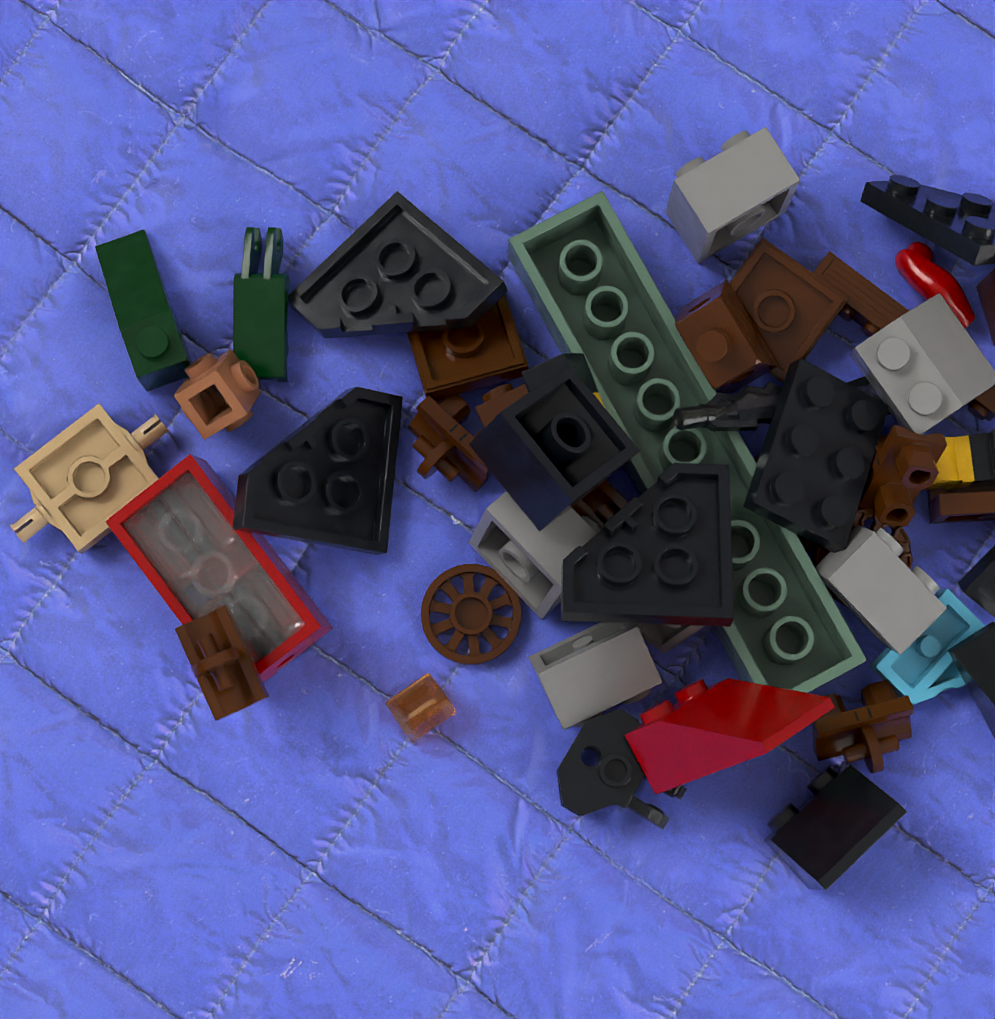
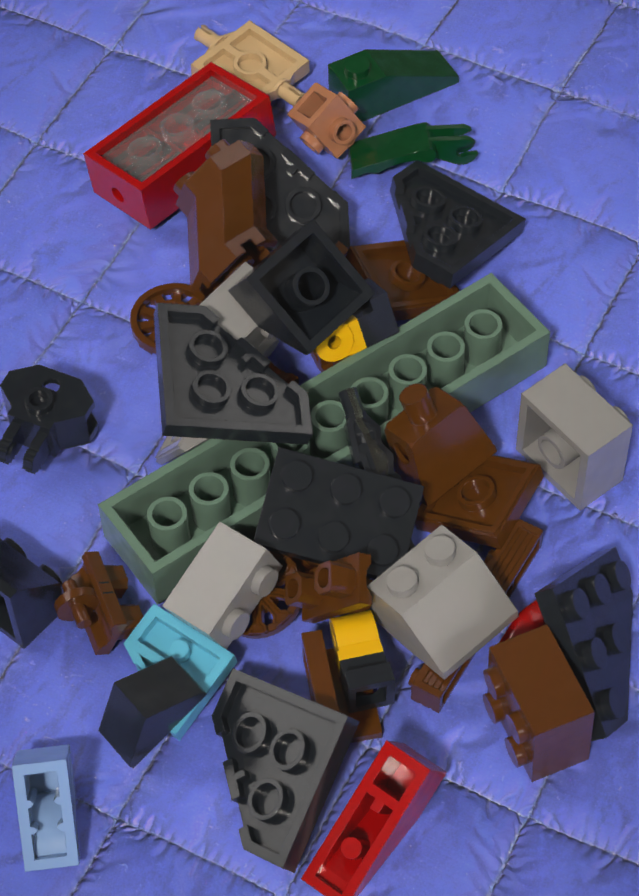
camera: 85 degrees right, 25 degrees down
reddish brown hips [175,605,269,721] -> none
clear orange slope [385,673,456,743] -> none
light grey brick [528,622,663,730] -> none
red slope [624,678,835,795] -> none
none -> reddish brown brick [173,139,278,302]

